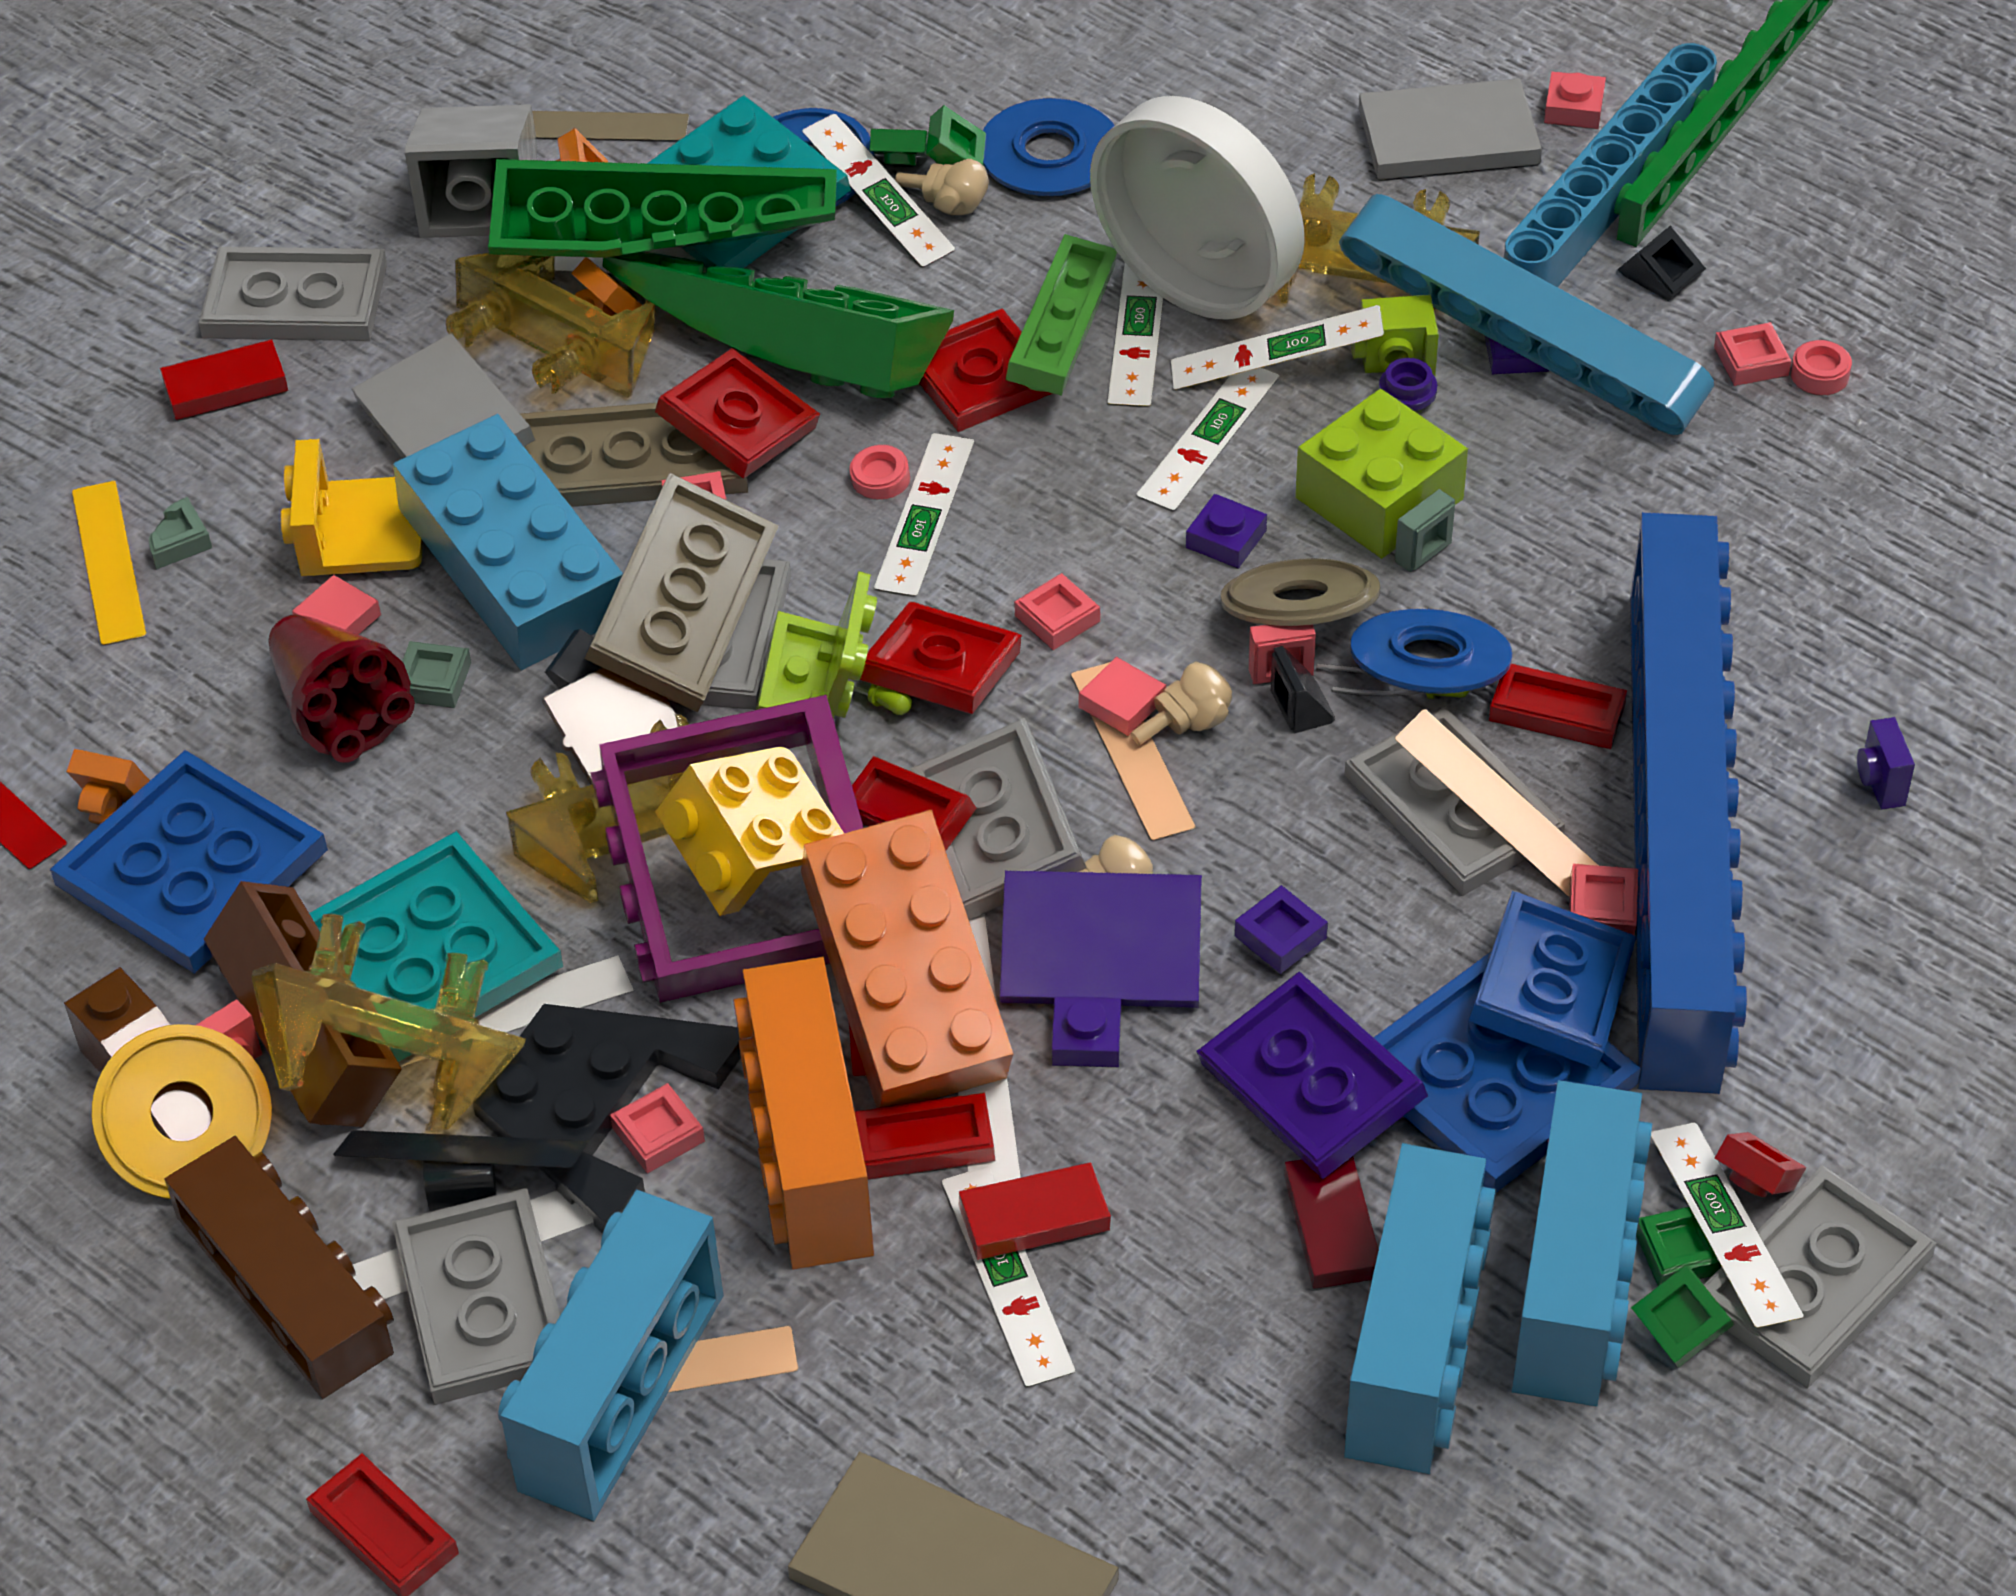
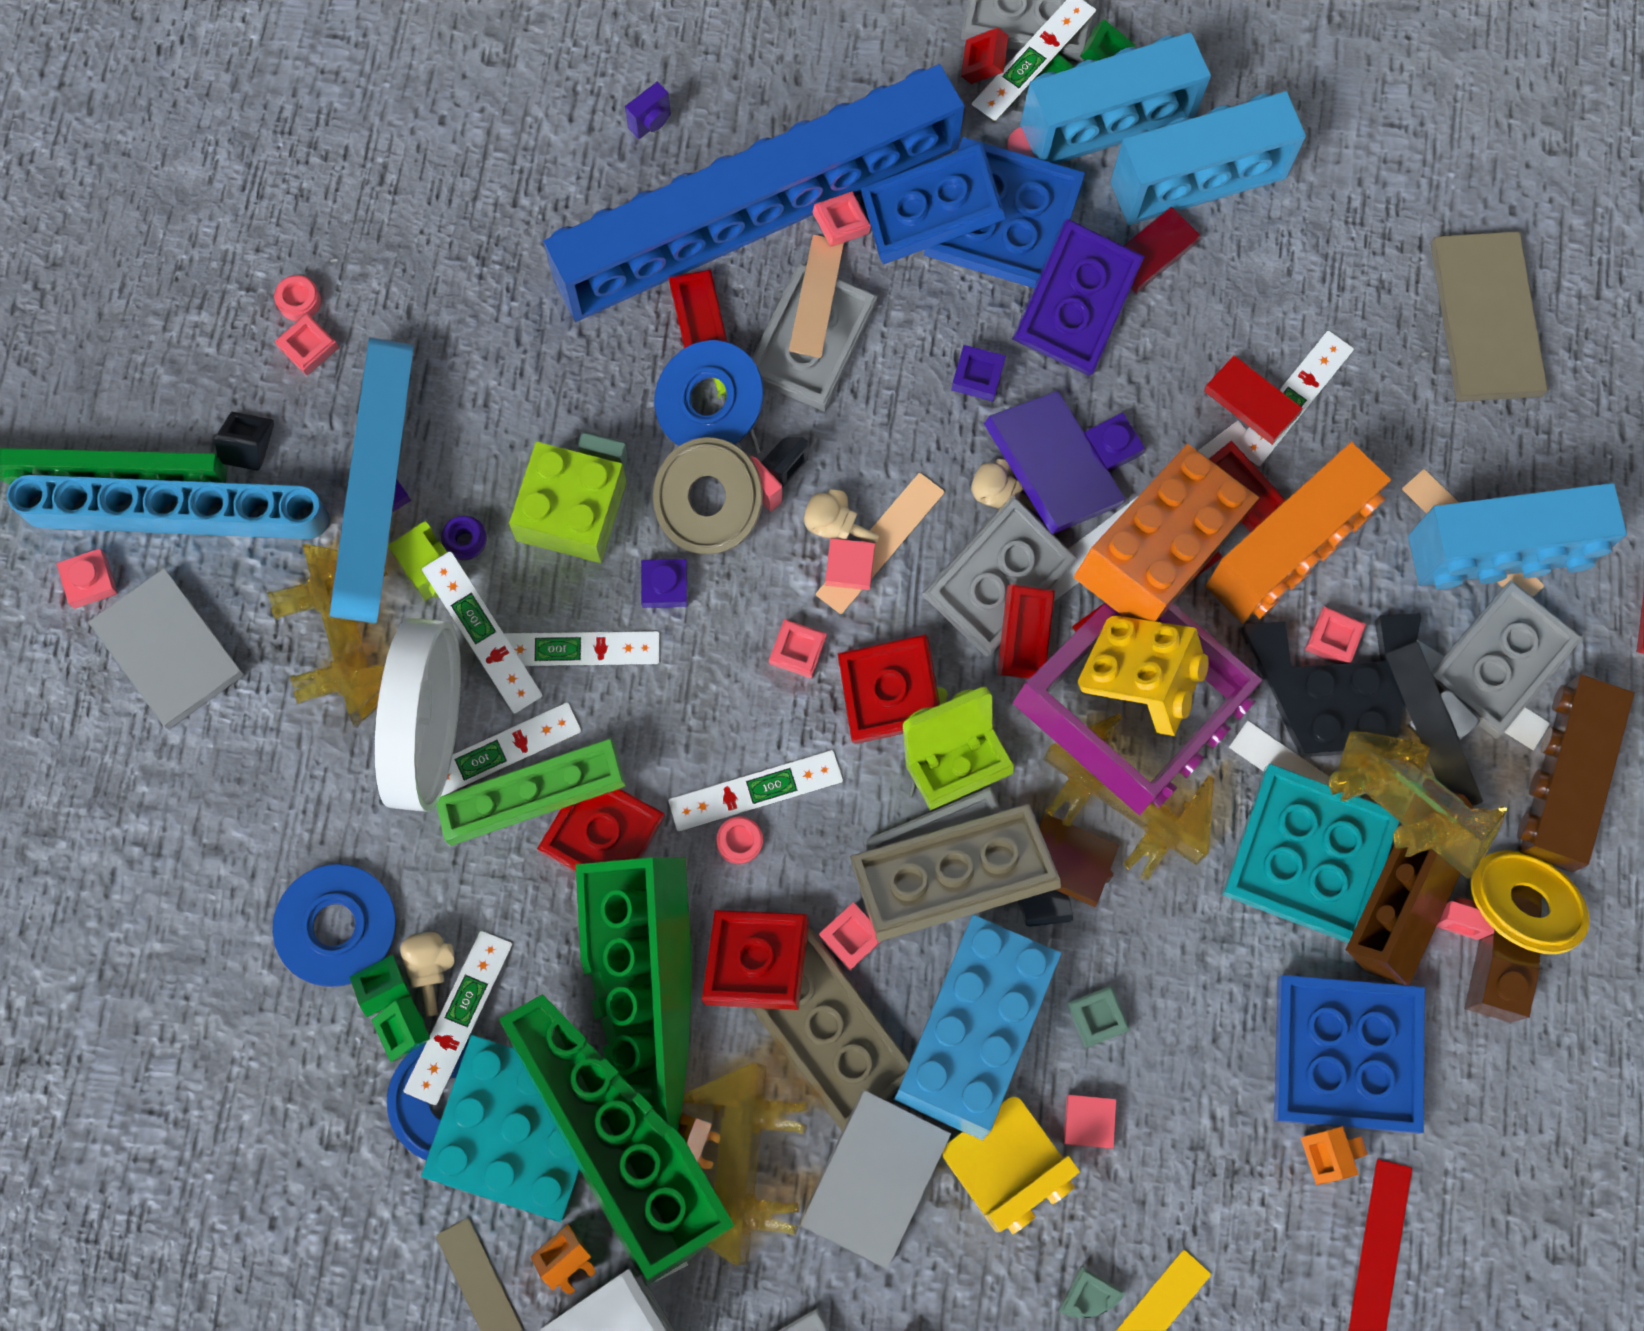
camera: 125 degrees left, 25 degrees up
dark red cone [268,615,415,763] -> none

